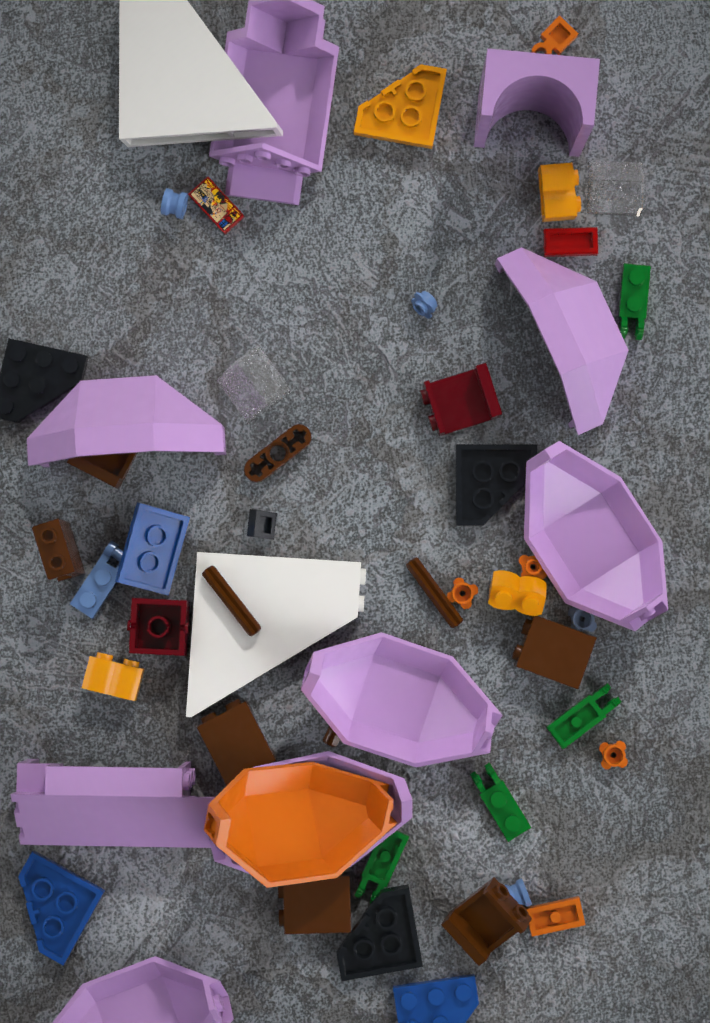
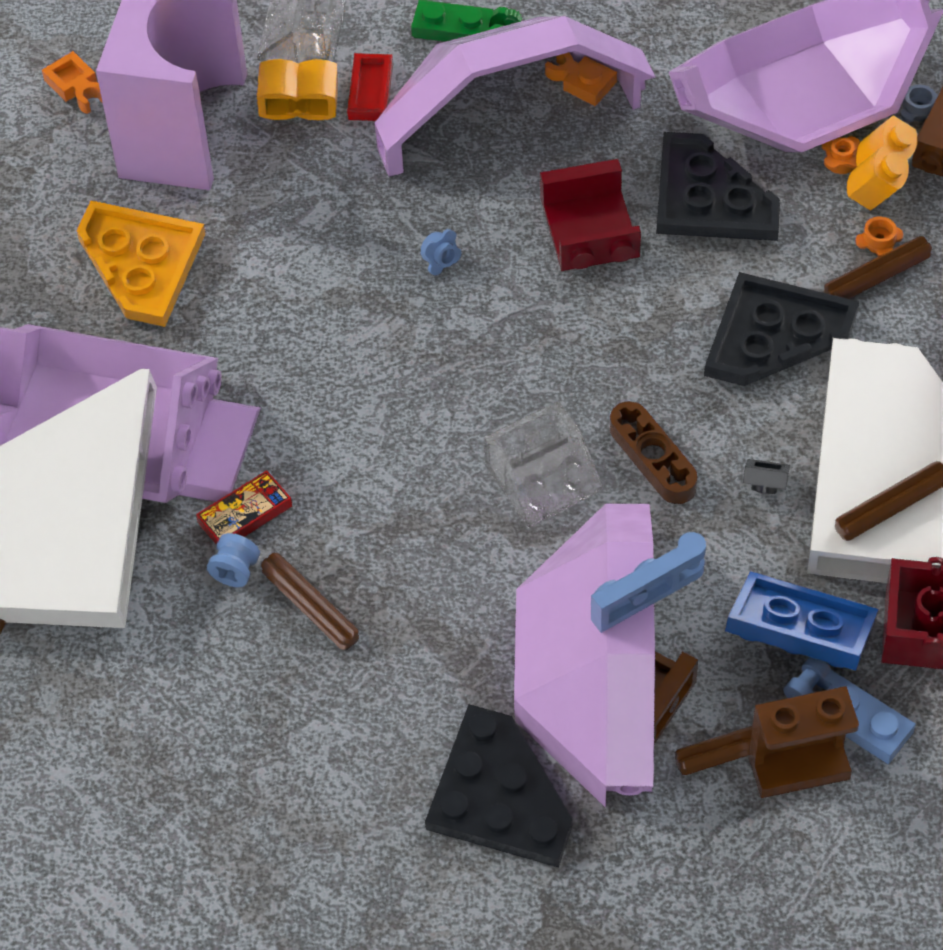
camera: 85 degrees left, 30 degrees down
none -> reddish brown axle [261,552,359,650]
none -> medium blue plate [591,532,706,633]
none -> reddish brown axle [675,725,753,775]
none -> black plate [704,272,859,386]

